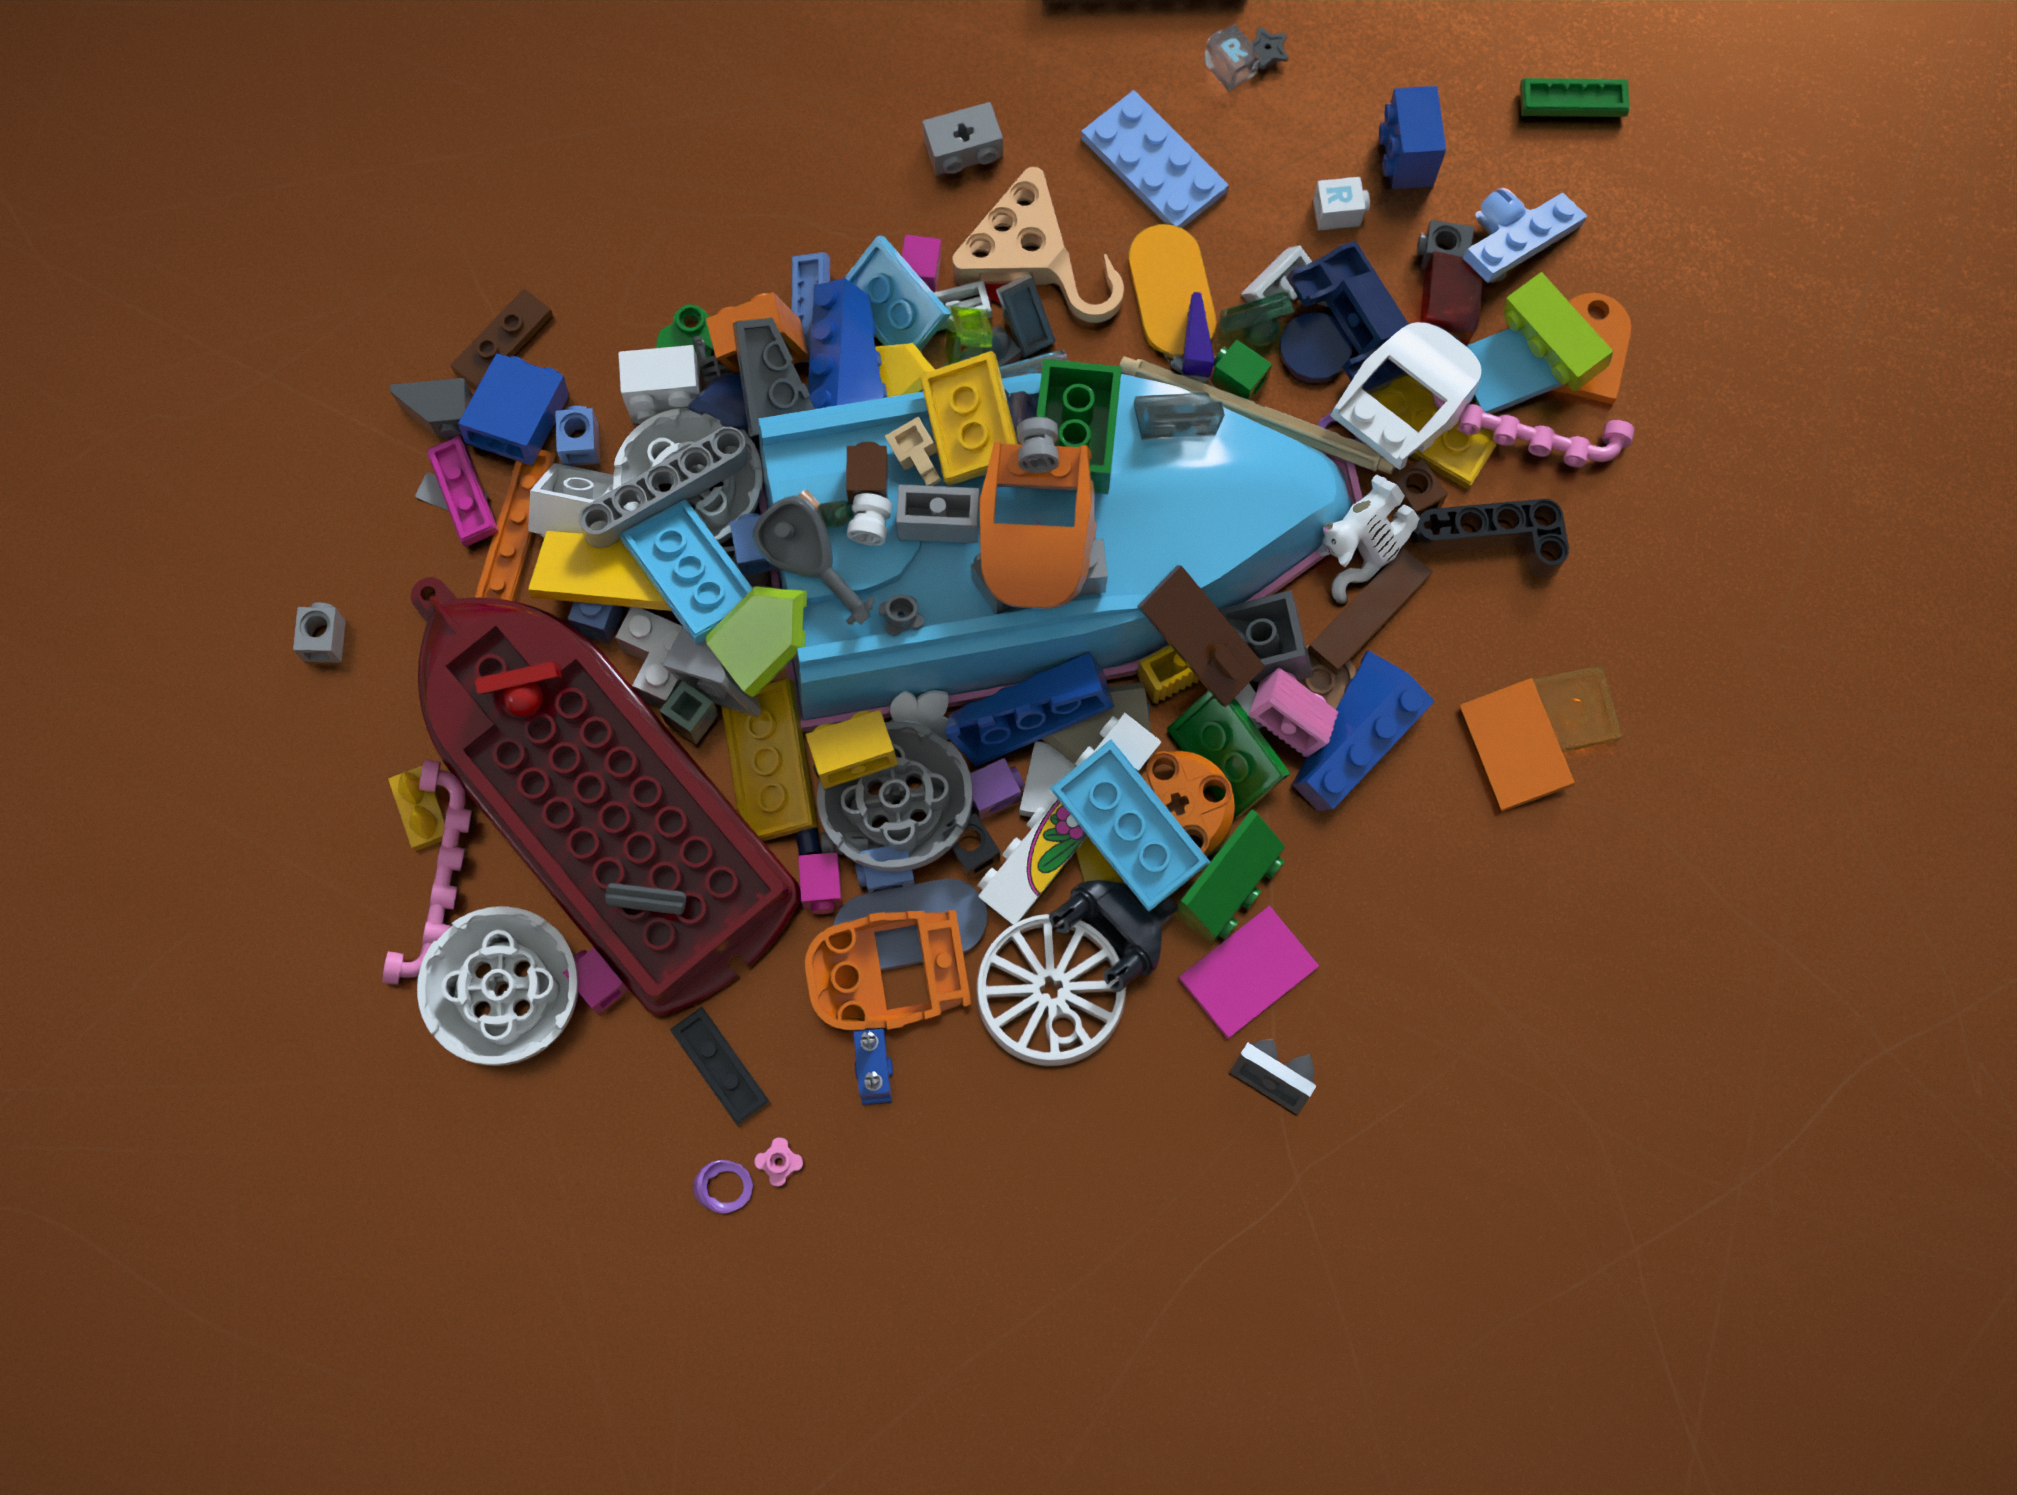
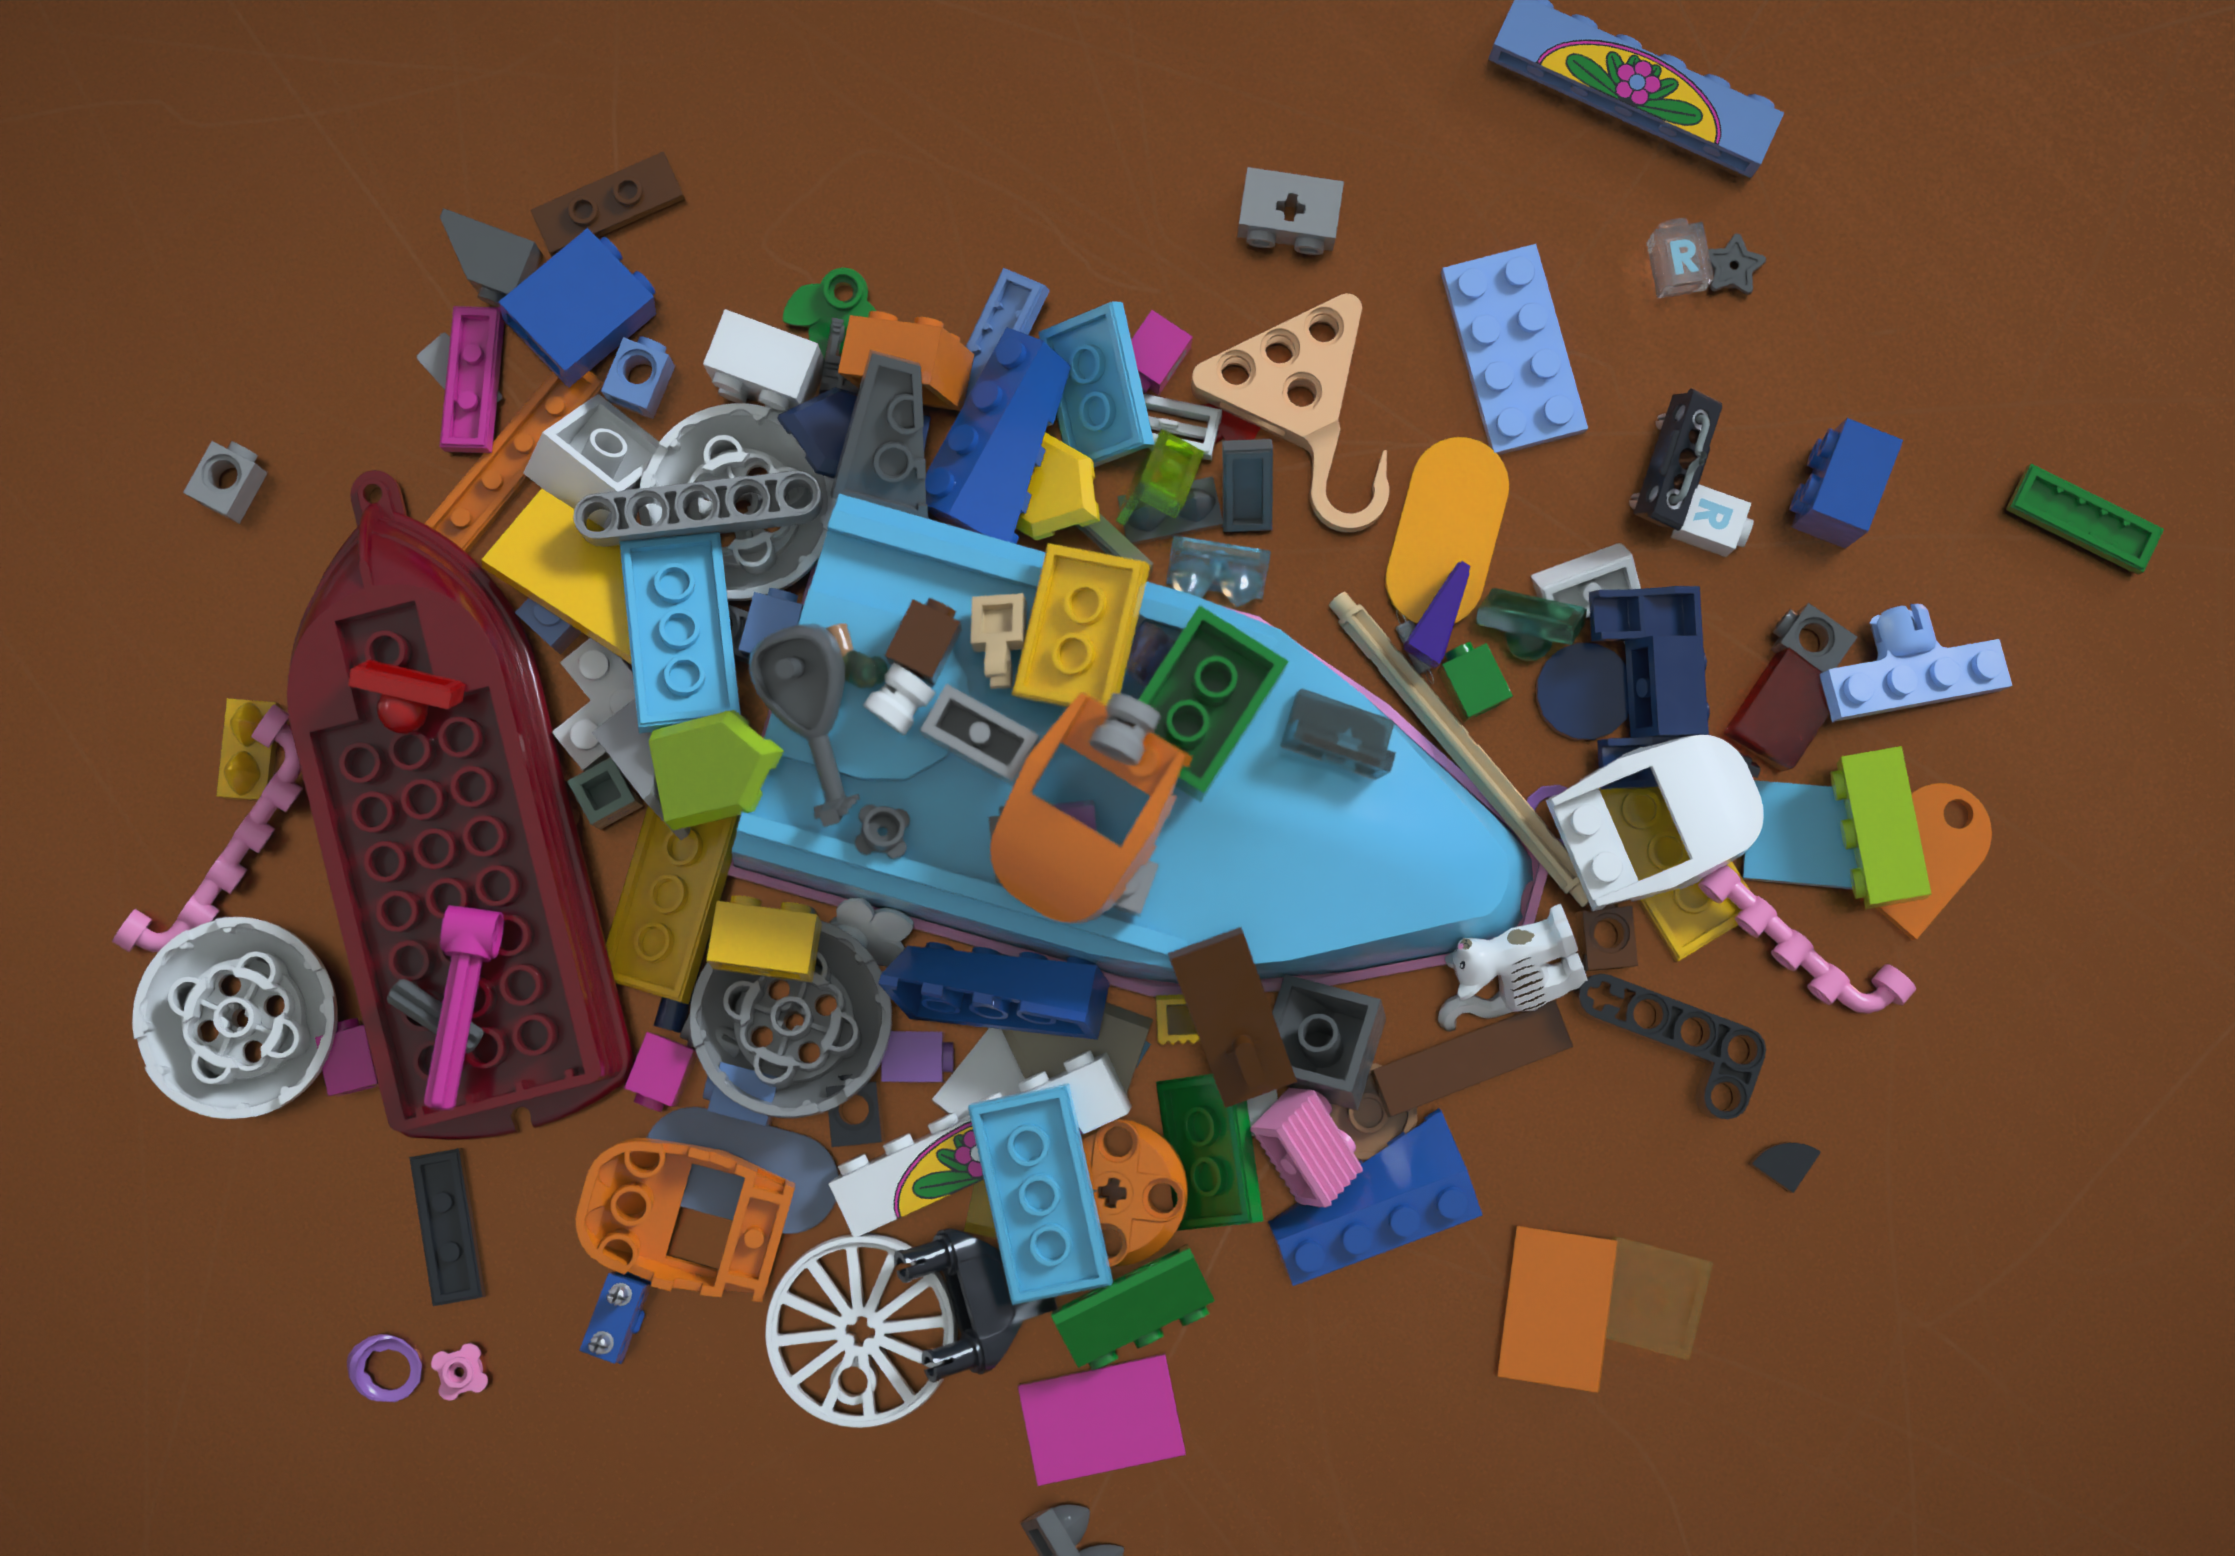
camera: 25 degrees right, 10 degrees up
none -> dark pink axle [424,905,504,1110]
none -> black piece [1629,388,1723,531]
none -> black tile [1749,1143,1821,1193]

